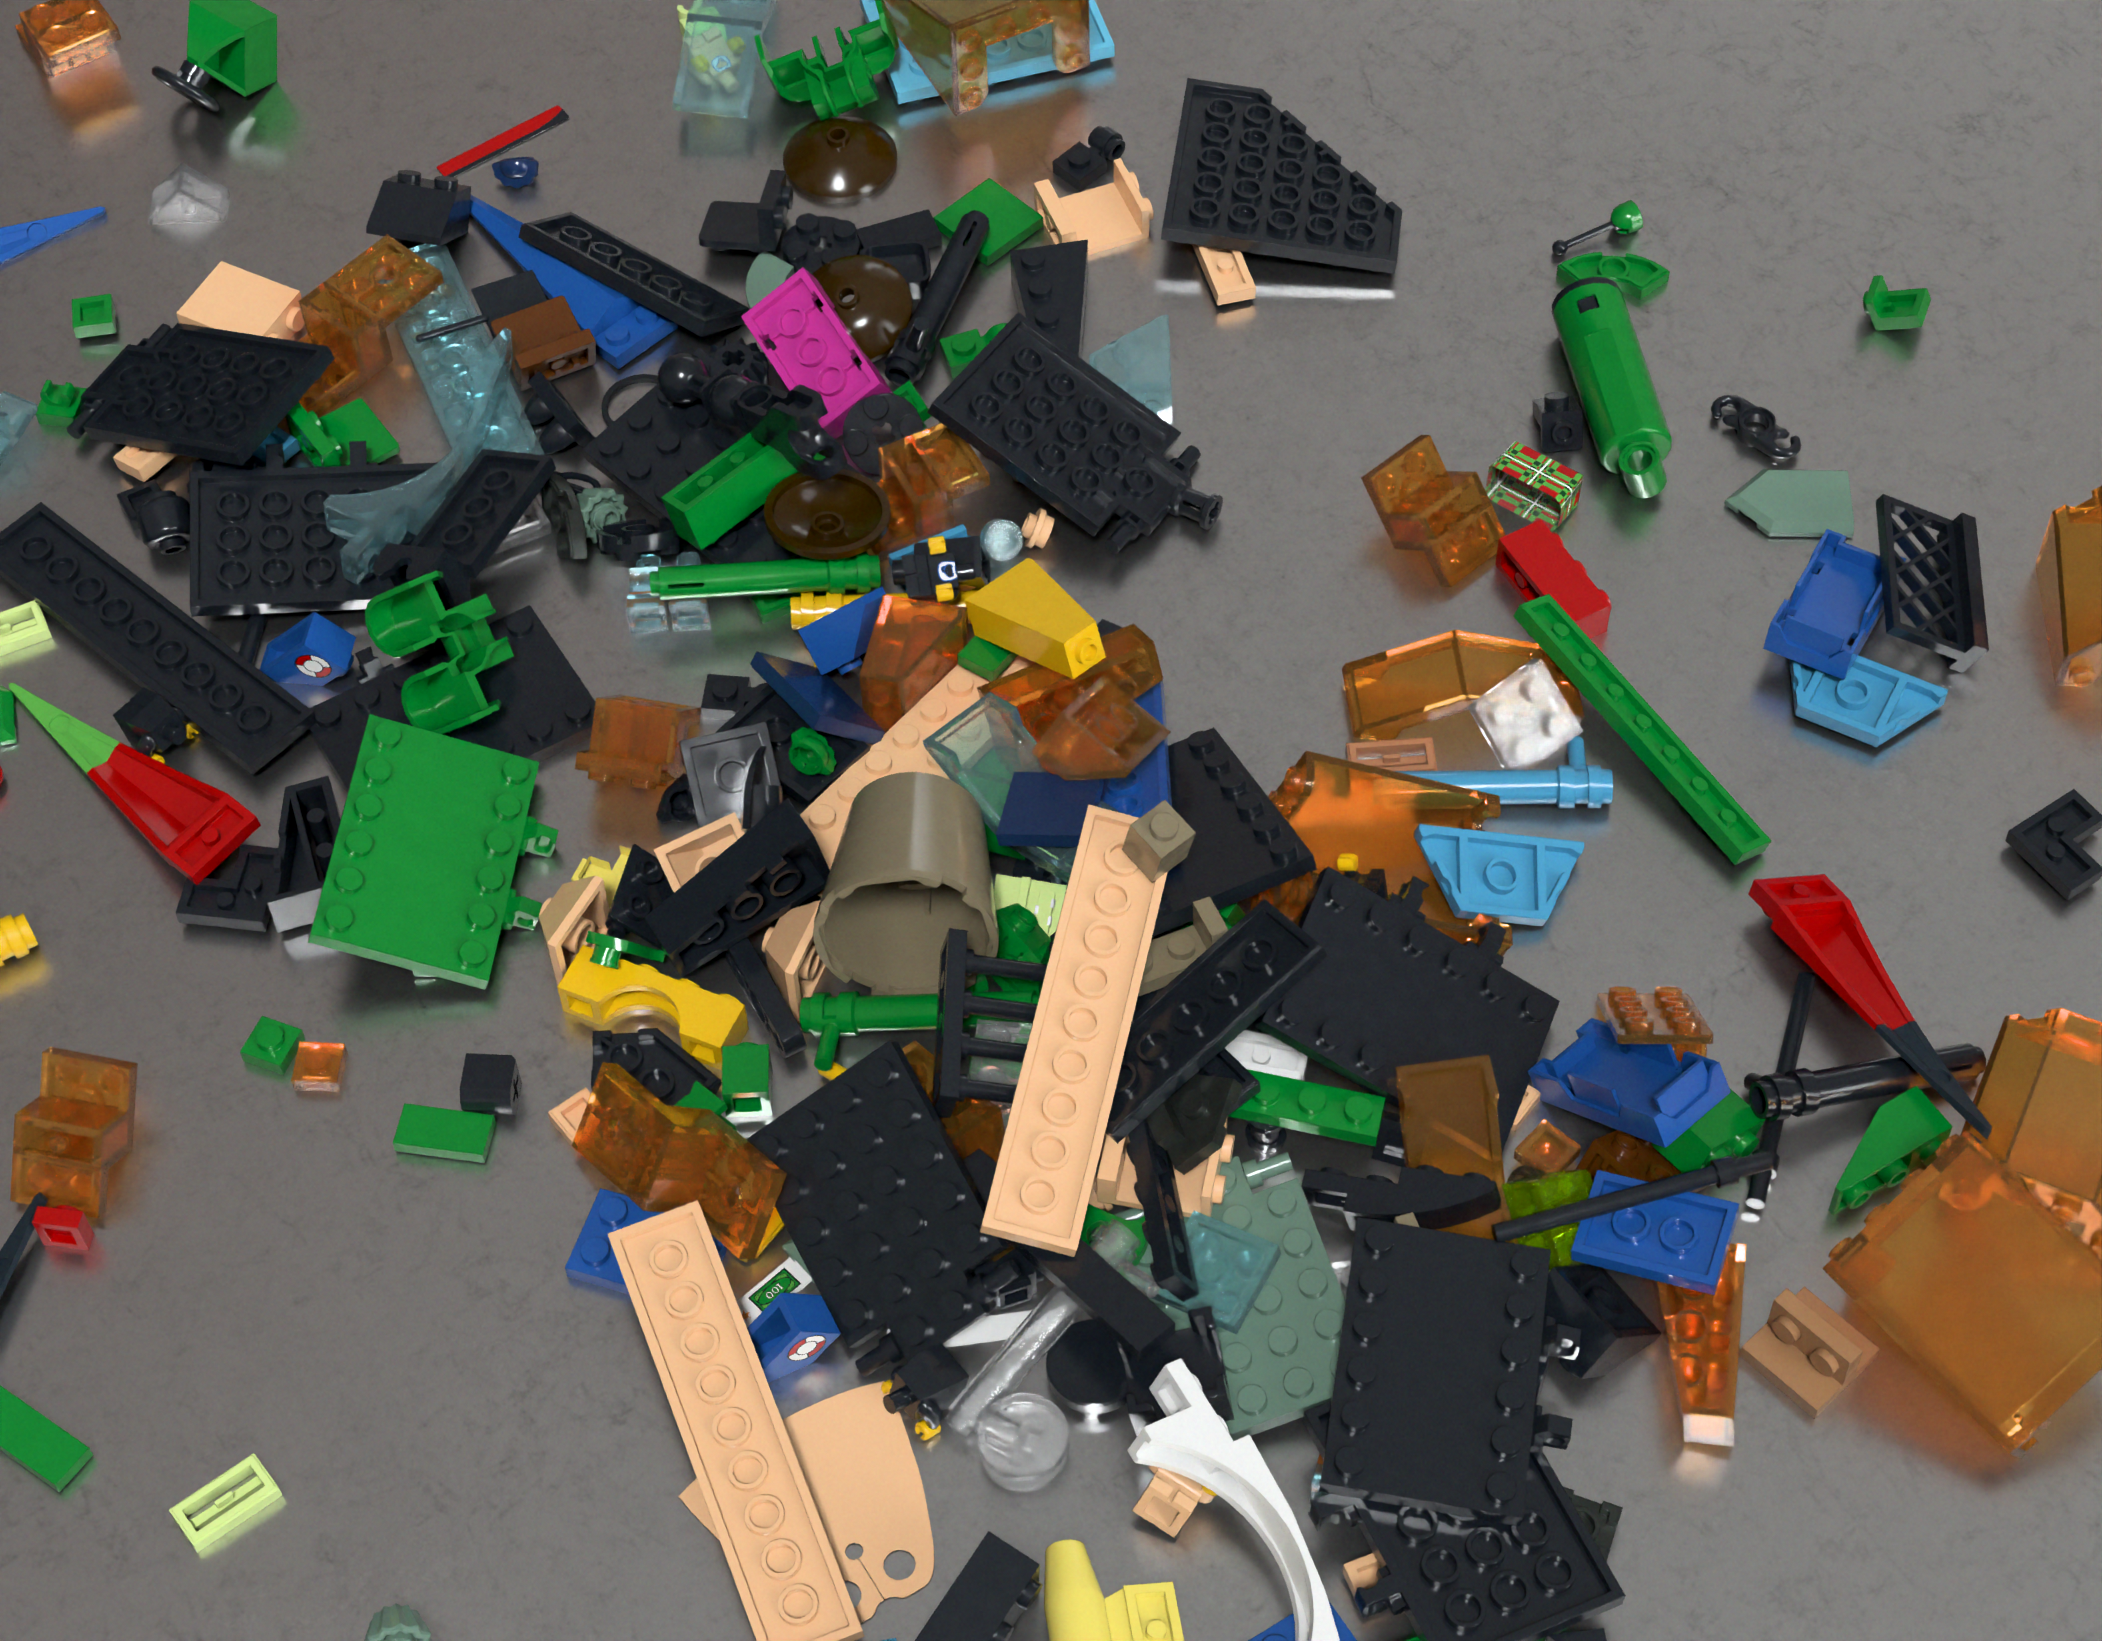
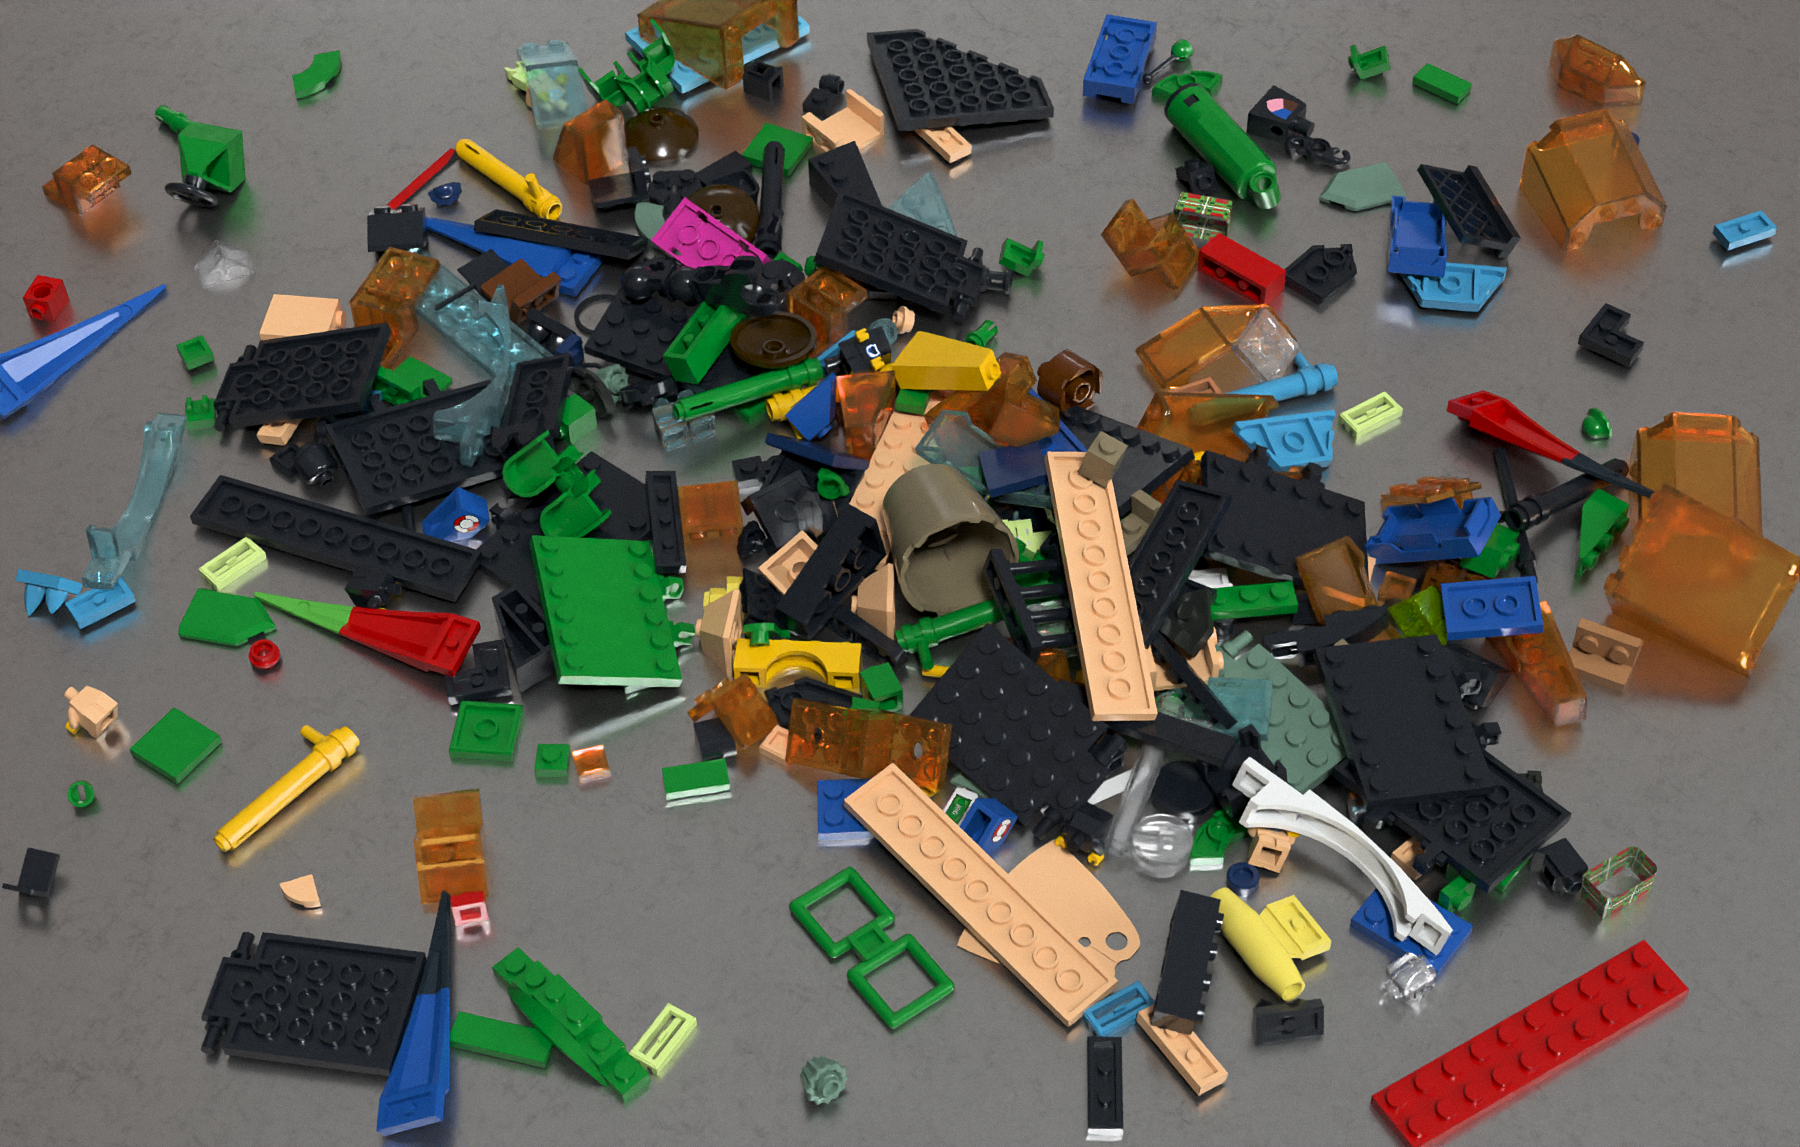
camera: 20 degrees left, 5 degrees down
green plate [939,323,1007,378] -> none
black bar [1491,1150,1774,1243] -> none
green plate [1513,594,1771,865] -> none
none -> green tile [449,701,524,762]
none -> yellow cylinder [455,139,563,220]
none -> green piece [492,947,650,1101]
none -> clear orange slope [553,99,628,186]
none -> dark blue plate [555,333,584,366]
none -> green brick [558,393,597,445]
none -> black plate [645,471,686,574]
none -> clear orange bracket [687,673,779,749]
none -> black window [741,60,784,102]
none -> green bar [789,867,955,1029]
none -> green pin [965,320,998,347]
none -> green bracket [999,238,1045,277]
none -> reddish brown brick [1037,349,1103,414]
none -> blue piece [1083,14,1157,104]
none -> green tile [1190,809,1250,865]
none -> dark blue tile [1226,862,1260,896]
none -> black torso [1246,85,1315,144]
none -> black tile [1285,244,1357,305]
none -> yellowish green tile [1338,391,1403,439]
none -> green tile [1412,63,1472,104]
none -> green piece [1581,408,1612,439]

